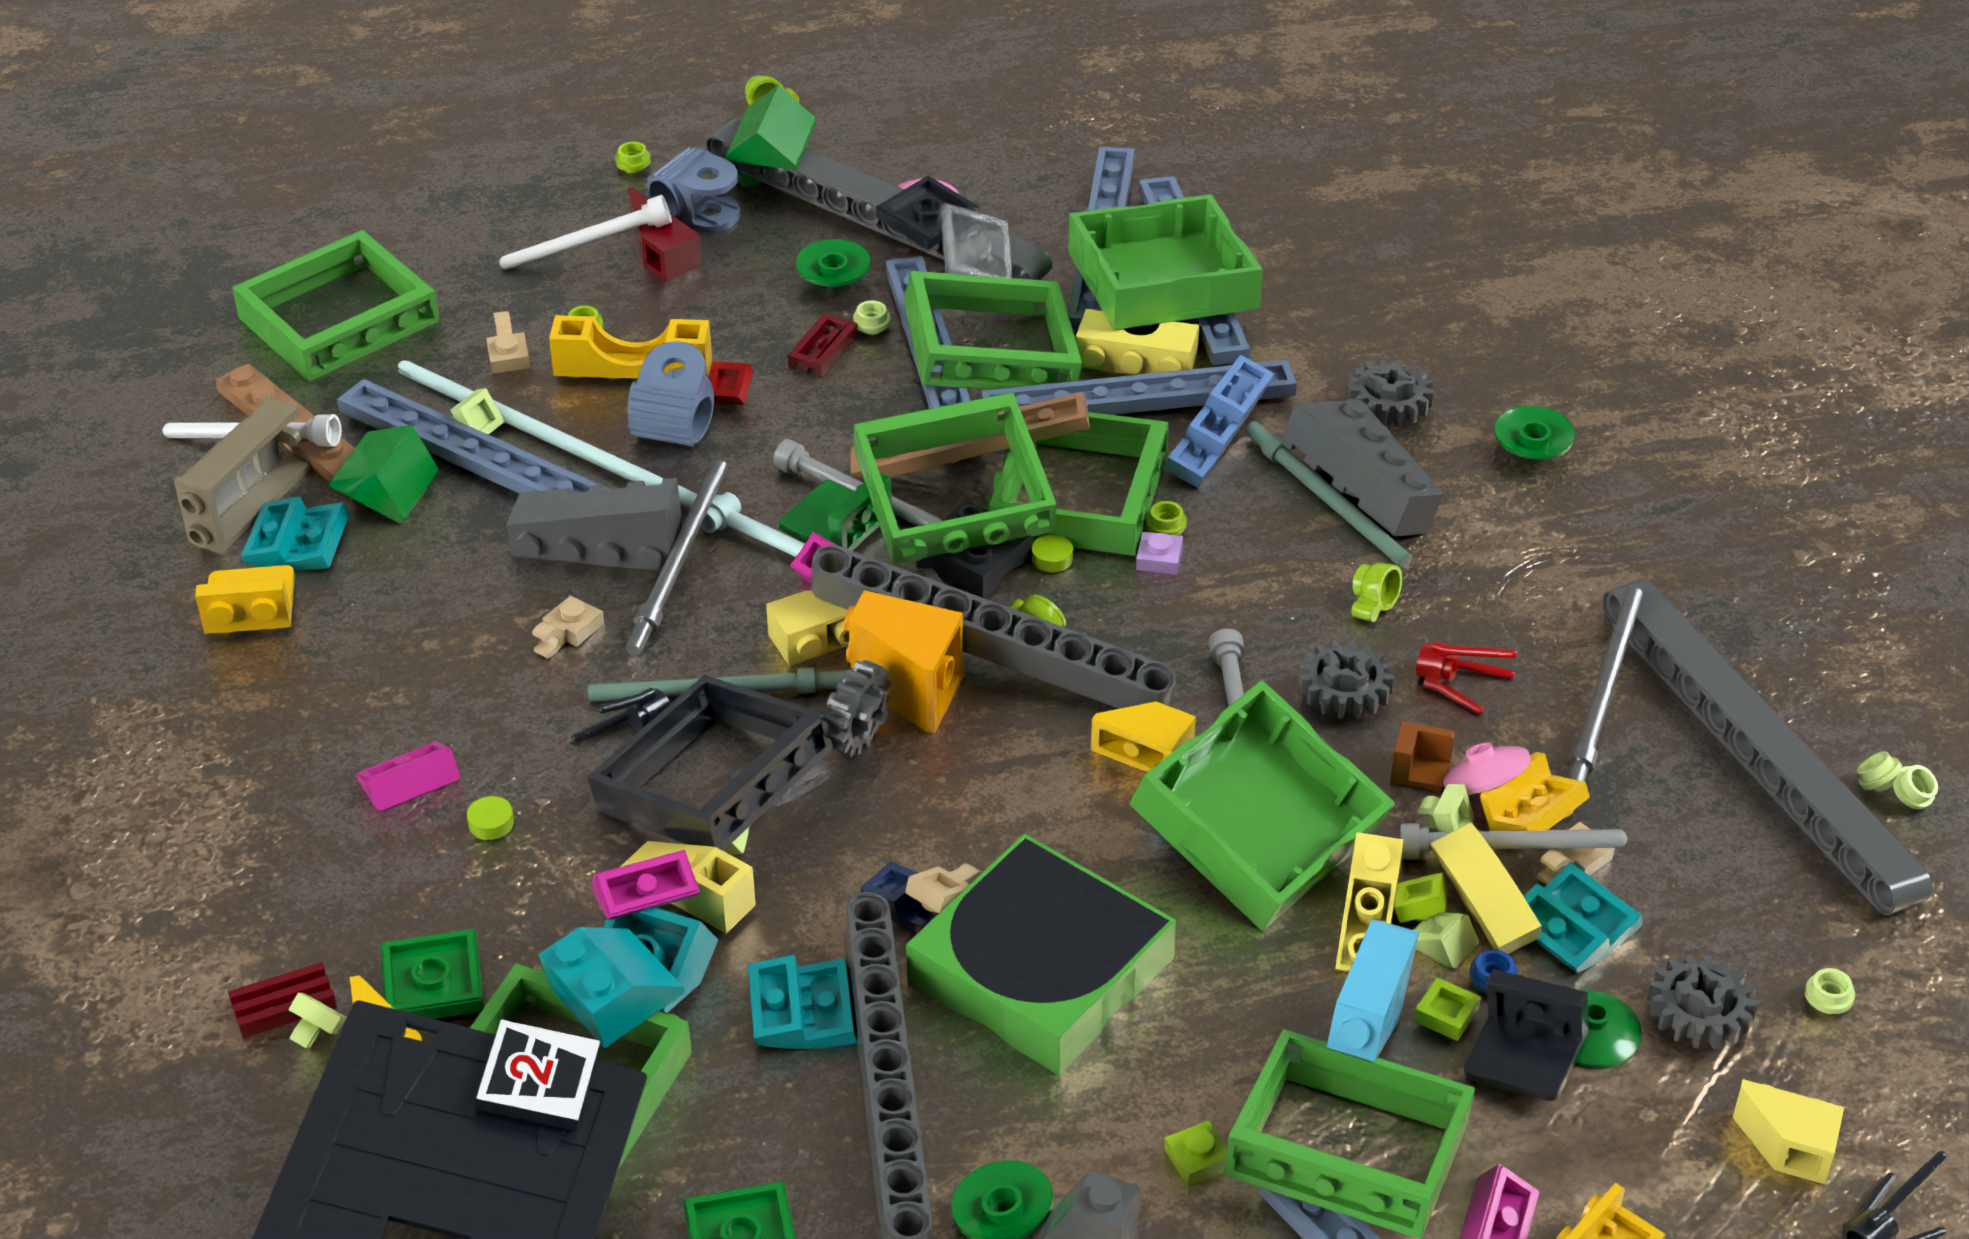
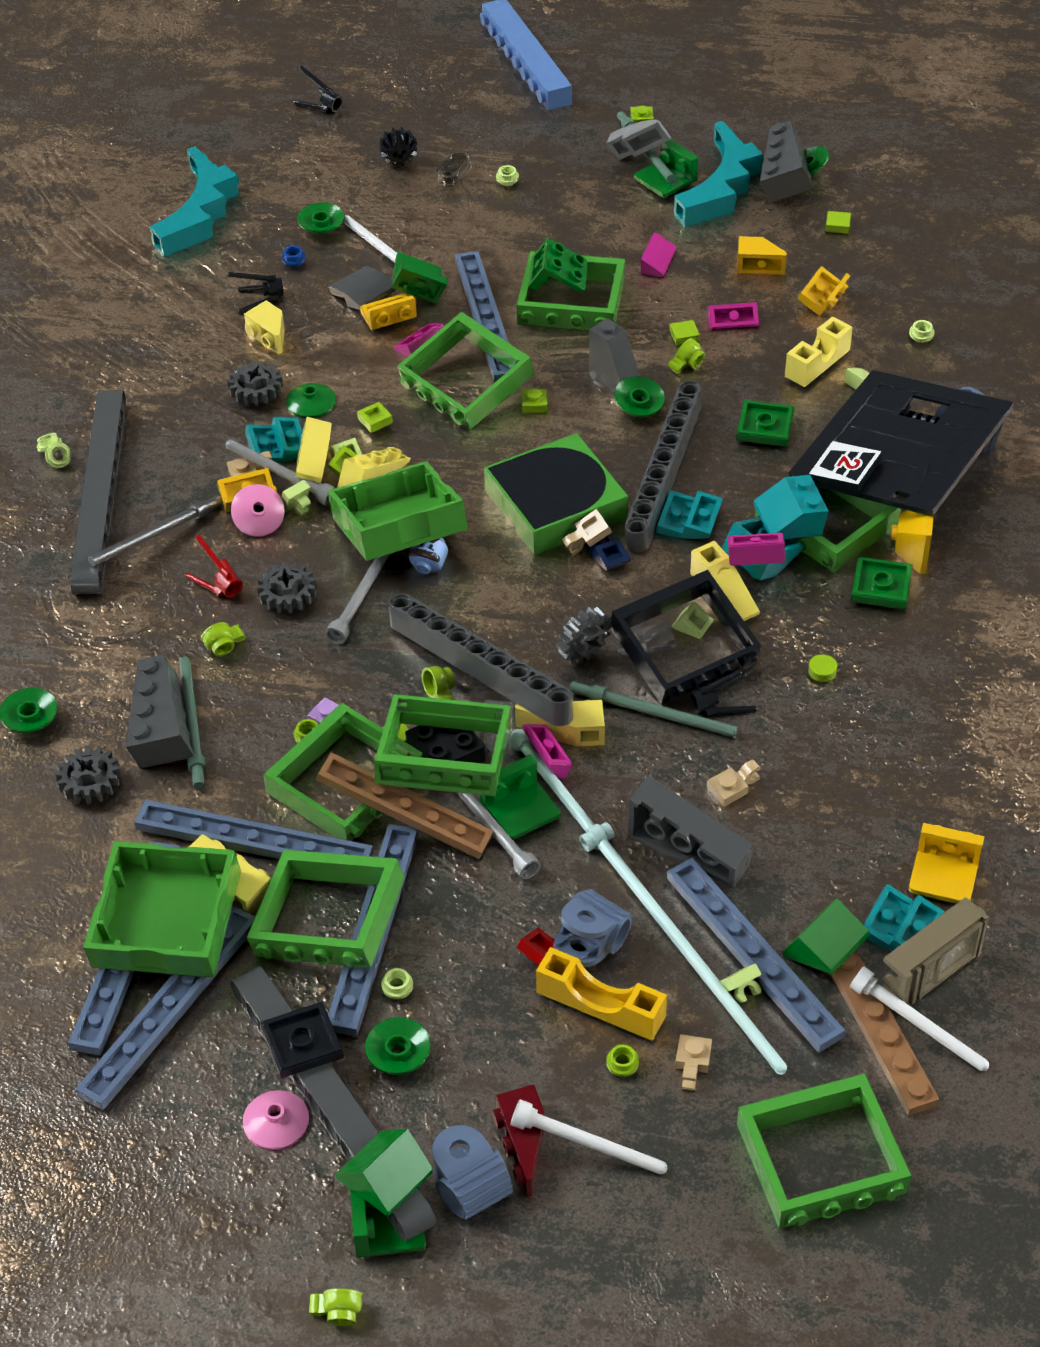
camera: 155 degrees left, 5 degrees up
dark red tile [228,962,337,1038] -> none
yellowish green tile [288,992,347,1048] -> none
dark pink slope [356,741,460,811] -> none
lime plate [615,141,651,173] -> none
flat silver bar [625,460,728,656] -> none
dark red tile [787,313,858,378] -> none
light orange slope [844,590,964,734] -> none
clear slope [941,203,1012,278] -> none
yellow slope [1091,701,1196,773] -> none
medium blue slope [1163,355,1274,488] -> none
medium azure slope [1326,919,1420,1062] -> none
dark orange panel [1390,721,1455,793] -> none
black bracket [1464,969,1589,1101] -> none
blue plate [1469,949,1518,994] -> none
yellowish green plate [1805,968,1855,1014] -> none

